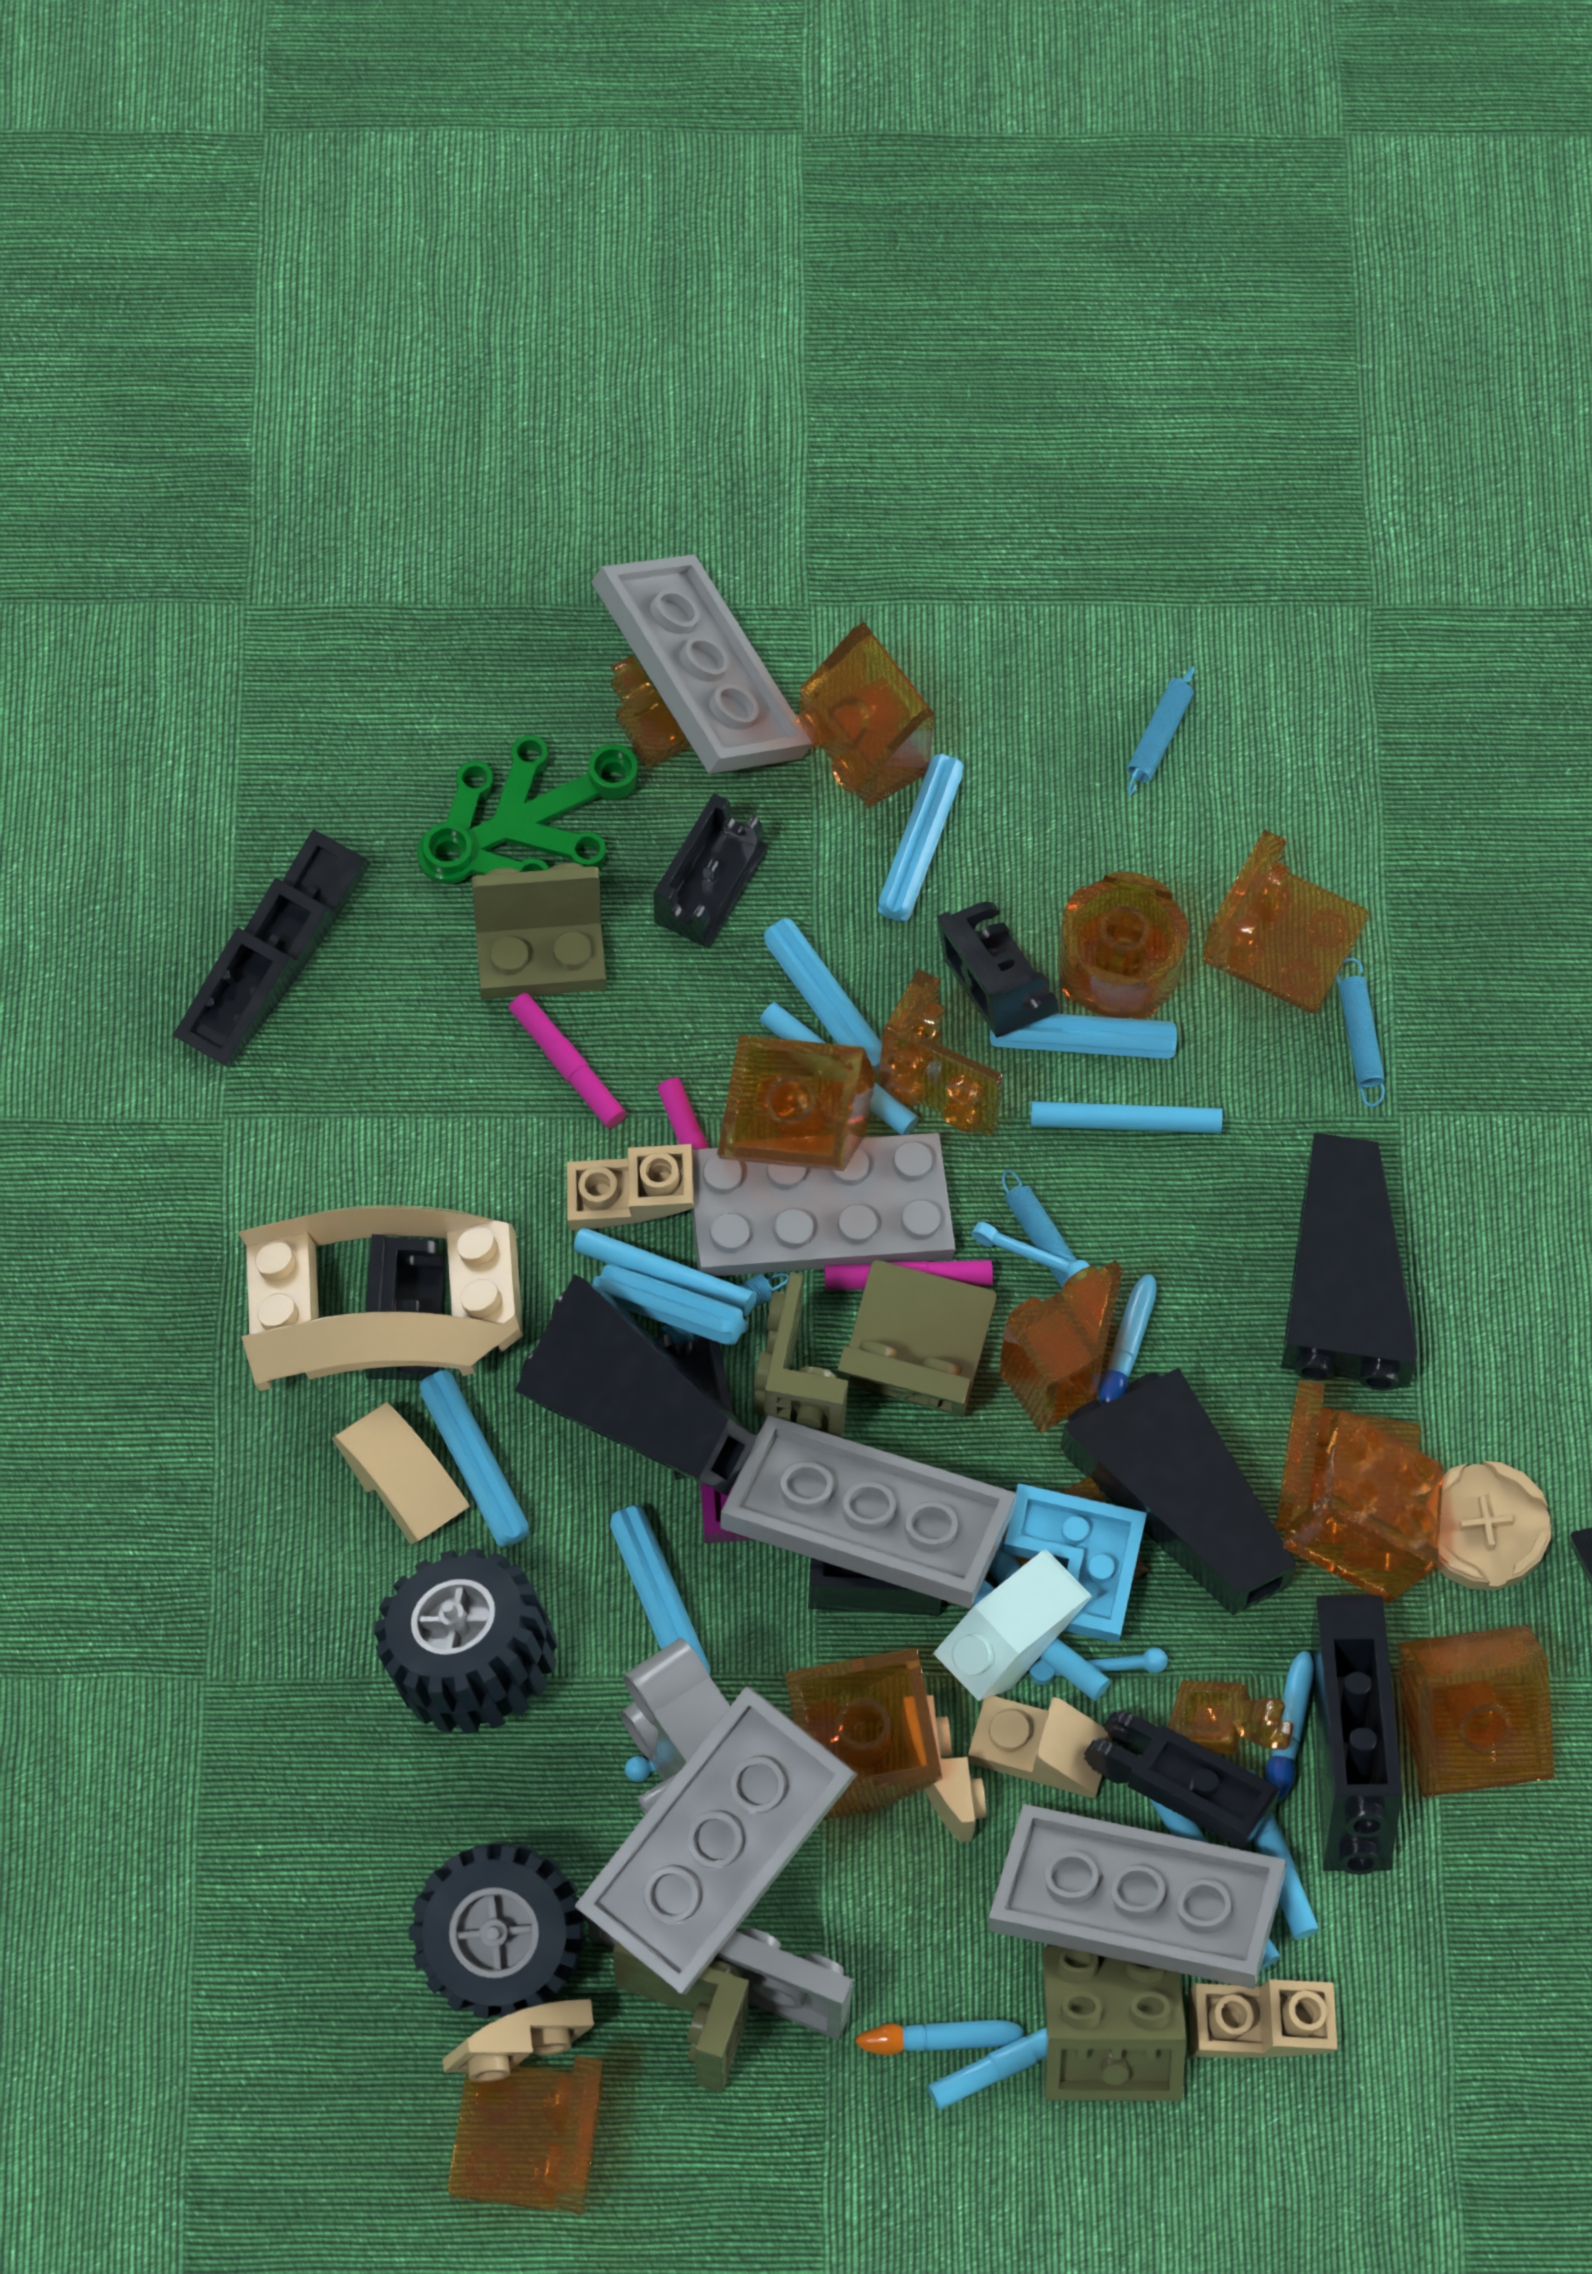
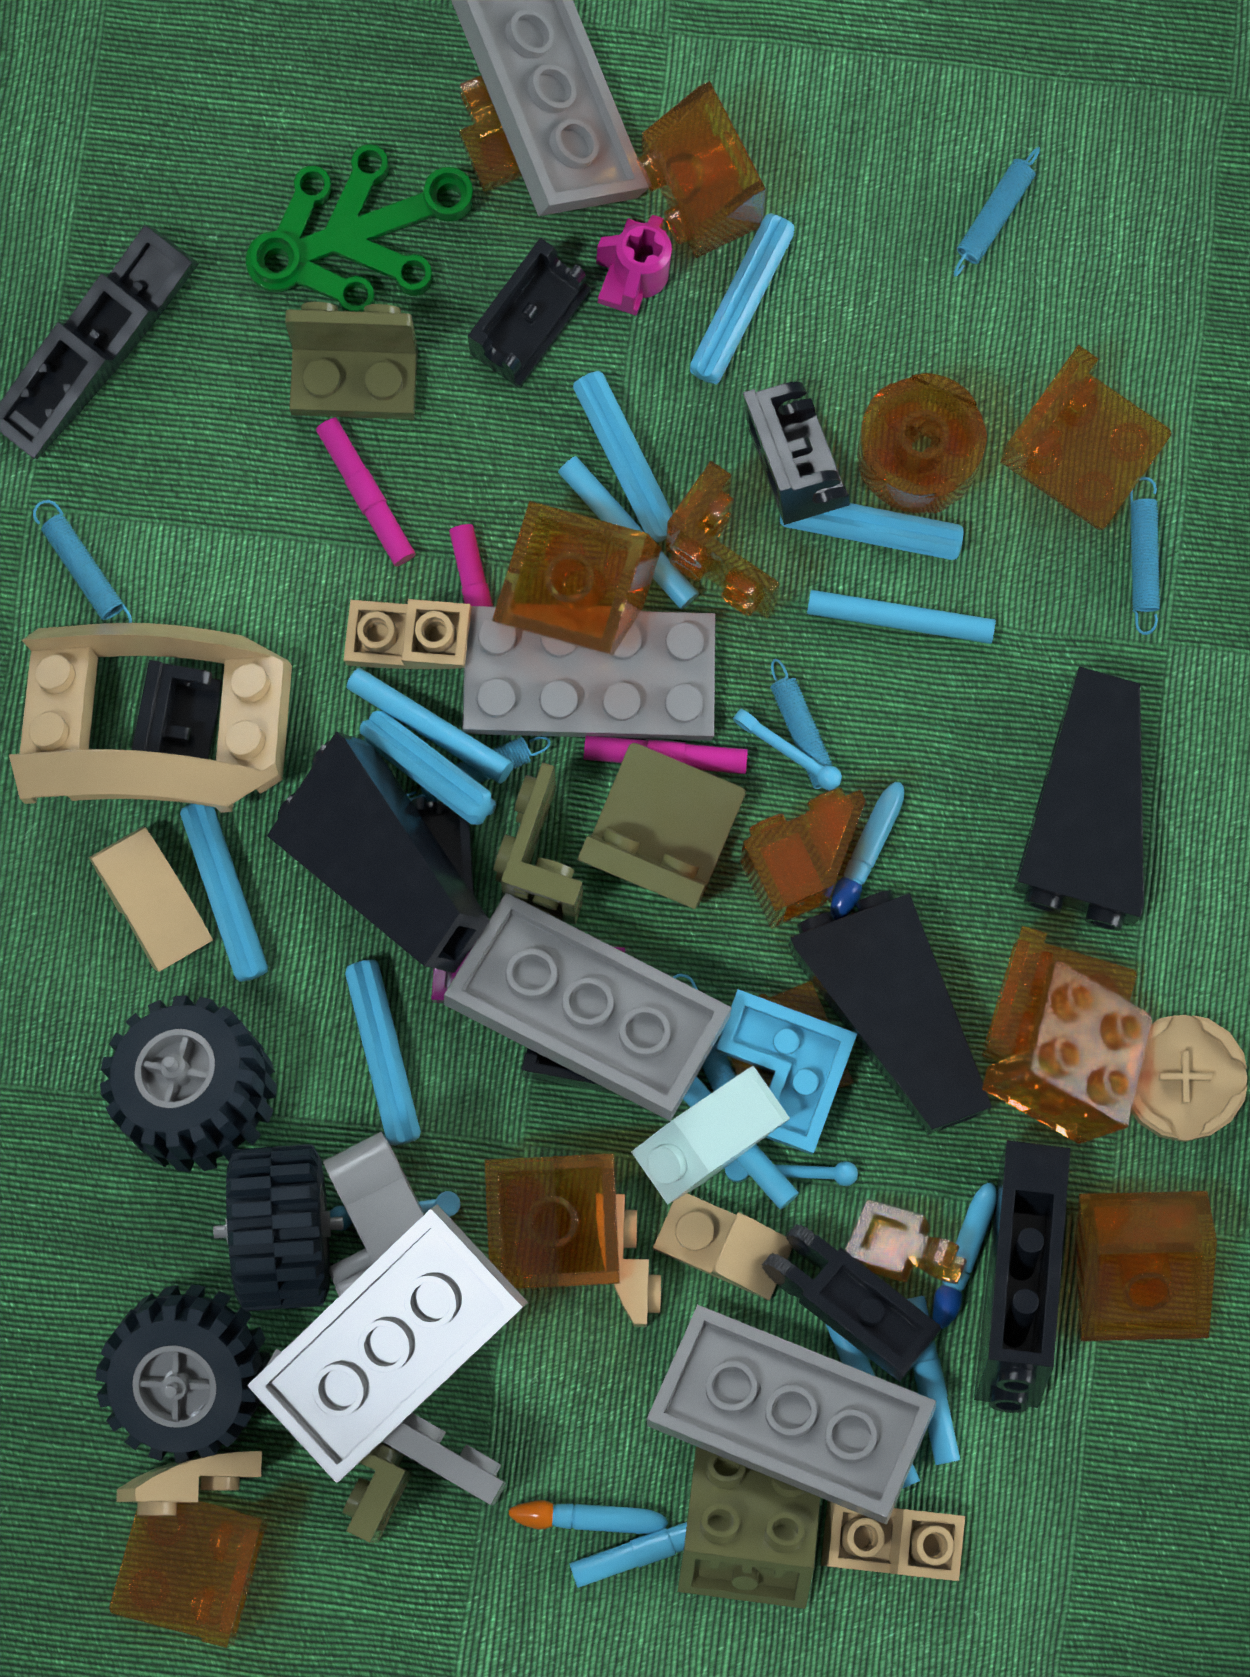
camera: 10 degrees right, 15 degrees up
none -> medium azure piece [33,500,132,623]
none -> black wheel [213,1144,344,1311]
none -> dark pink piece [596,215,672,316]

